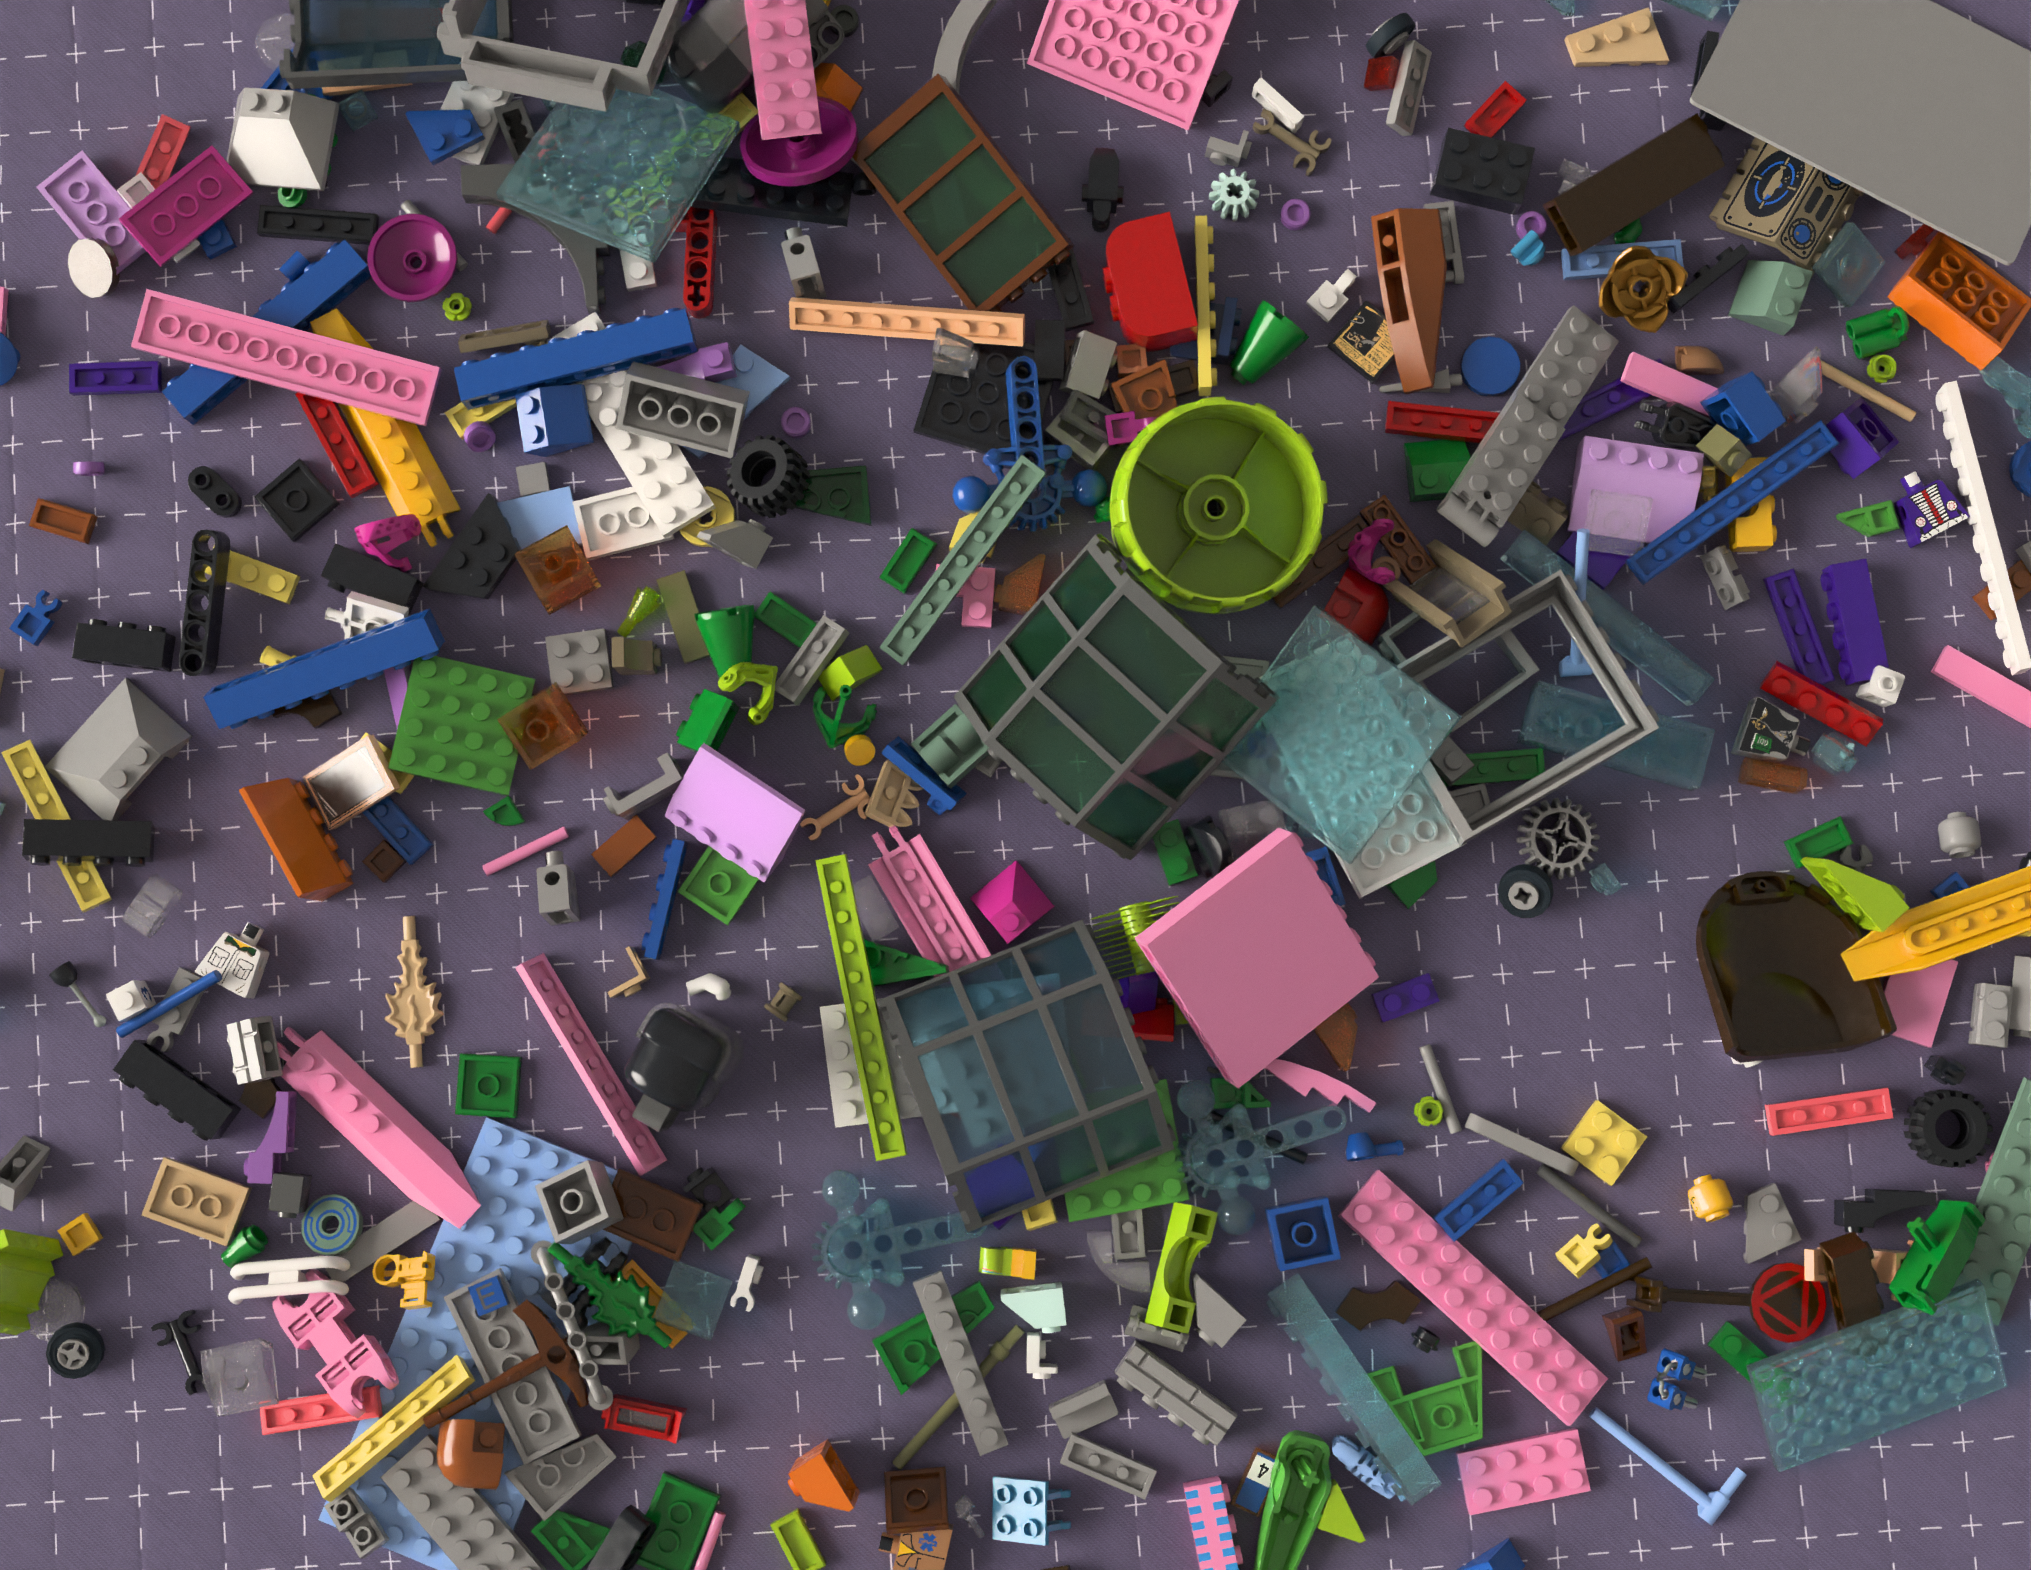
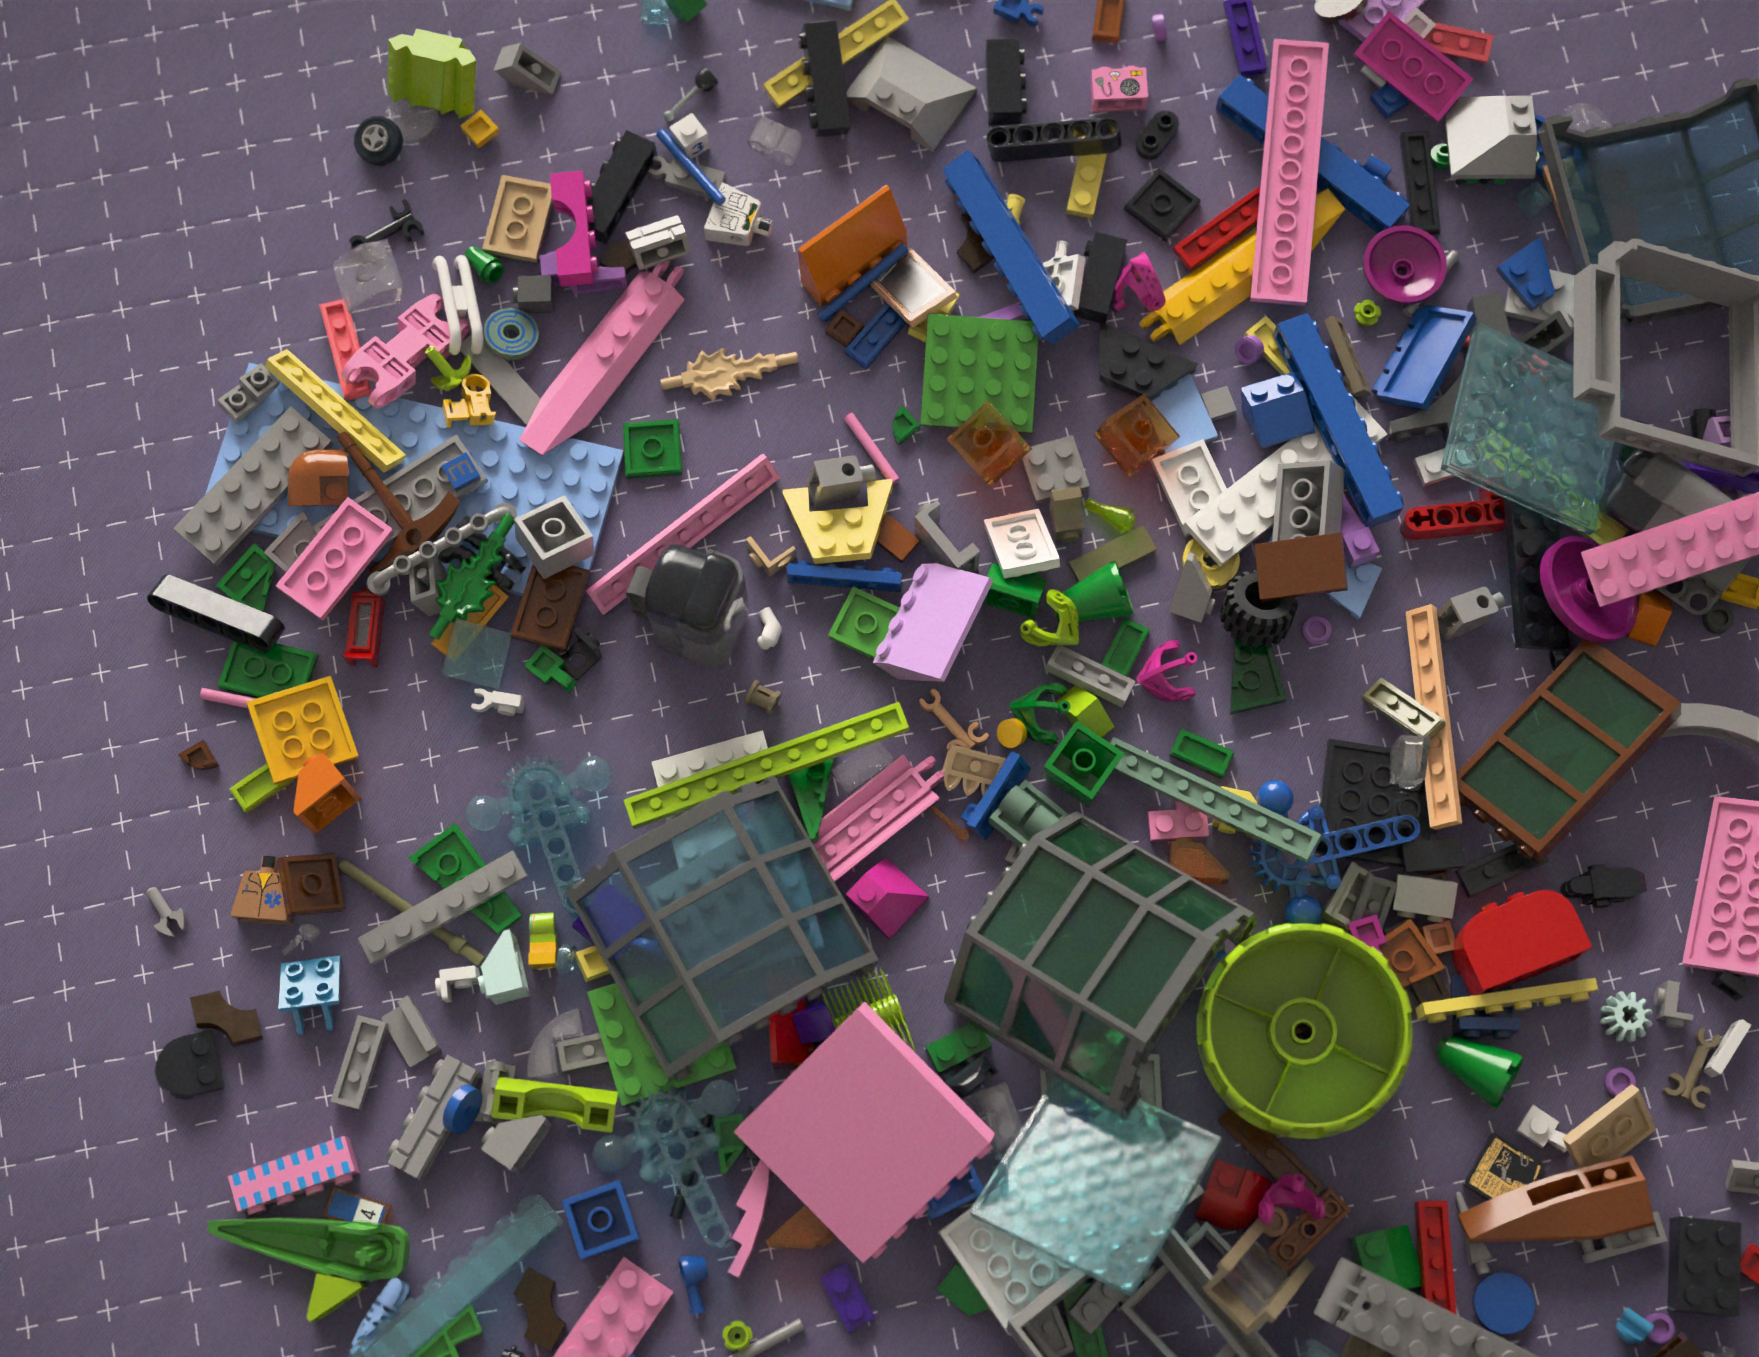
camera: 80 degrees right, 10 degrees down
none -> yellow plate [246,676,359,785]
none -> bright pink plate [276,497,394,621]
none -> lime plant [425,346,471,392]
none -> blue piece [443,1084,482,1134]
none -> dark pink arch [550,170,598,287]
none -> clear light blue tile [556,944,577,974]
none -> light yellow wing [783,479,893,564]
none -> blue bar [817,243,909,322]
none -> clear orange hinge [929,804,969,841]
none -> white plate [984,509,1060,579]
none -> green slope [1041,720,1125,808]
none -> bright pink brick [1090,66,1148,112]
none -> dark pink helmet [1137,640,1197,703]
none -> reddish brown tile [1255,532,1348,602]
none -> tile [1361,678,1446,745]
none -> hinge [1371,305,1477,410]
none -> tan plate [1562,1084,1656,1169]

